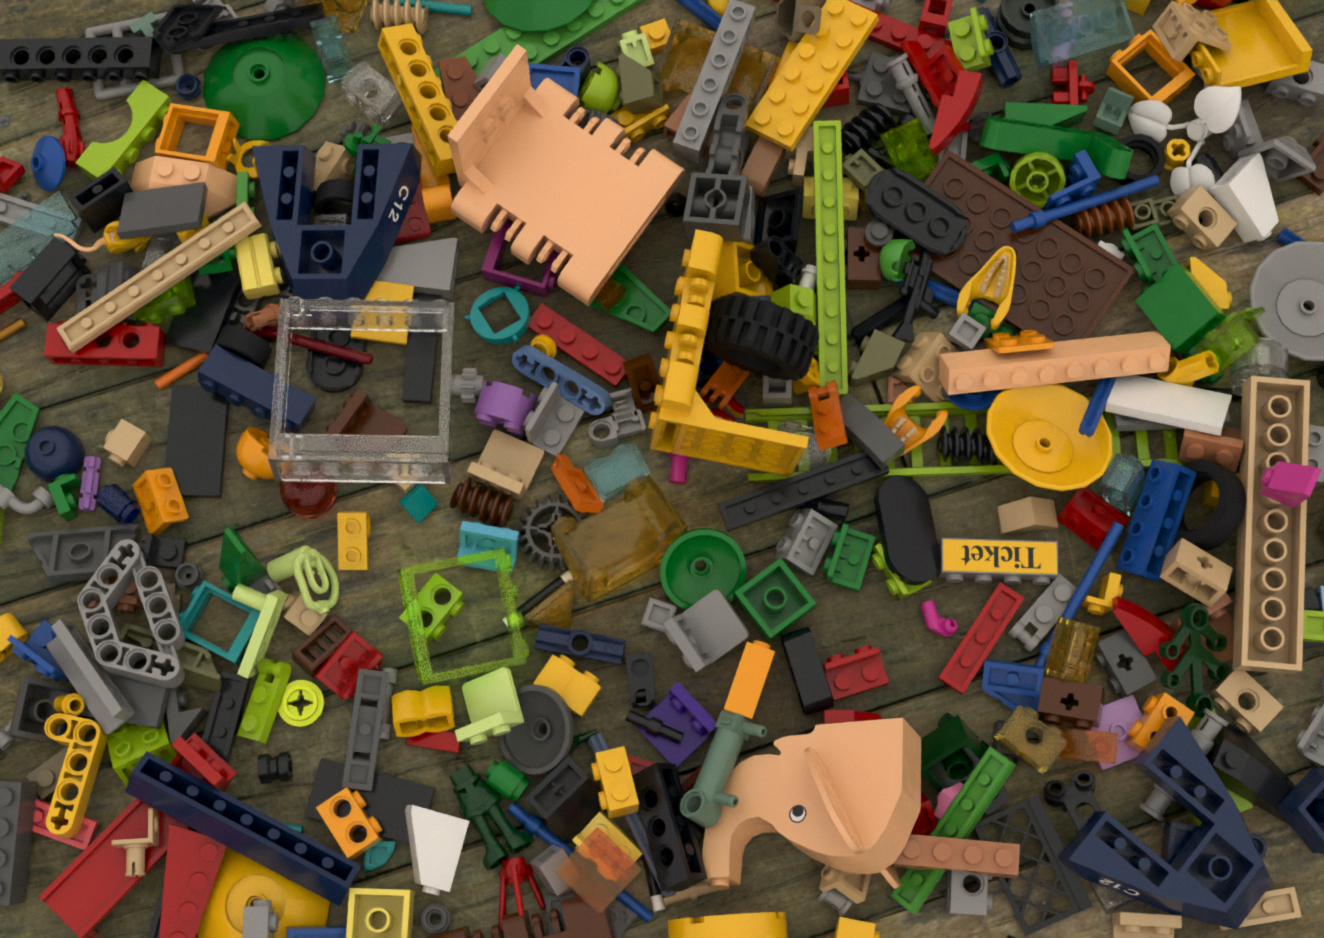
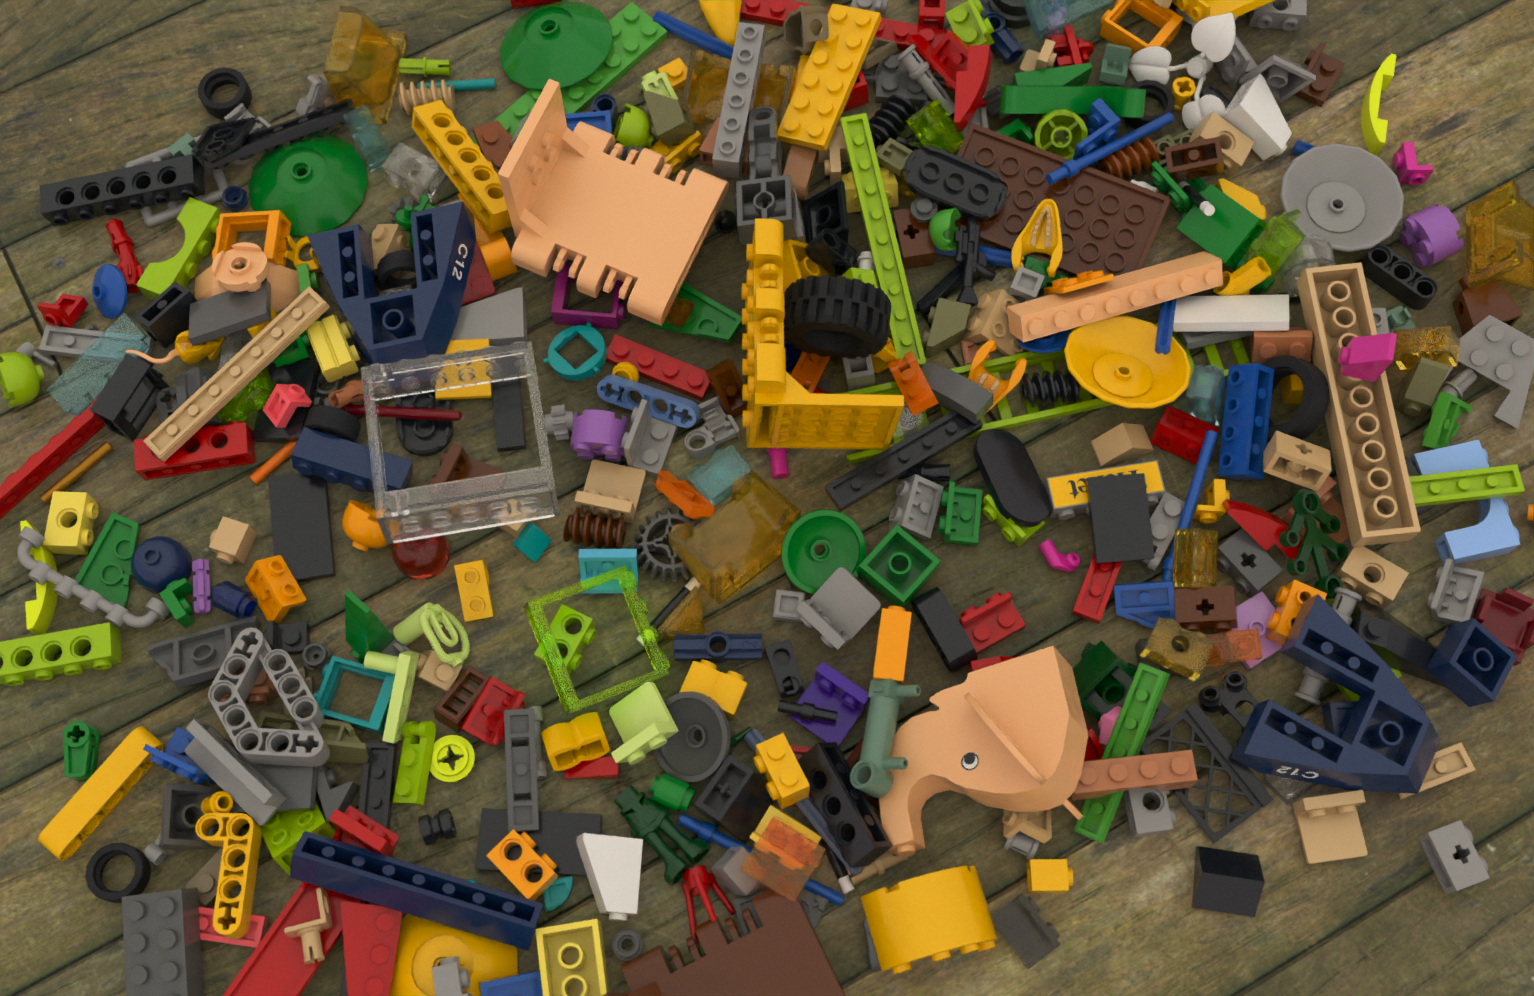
camera: 10 degrees left, 5 degrees down
none -> light nougat plate [212,242,270,292]
none -> coral bracket [263,384,312,428]
none -> dark tan tile [862,38,897,70]
none -> tan bracket [1019,39,1057,72]
none -> black tile [1085,473,1155,564]
none -> reddish brown brick [1164,137,1224,182]
none -> bar [1178,181,1215,216]

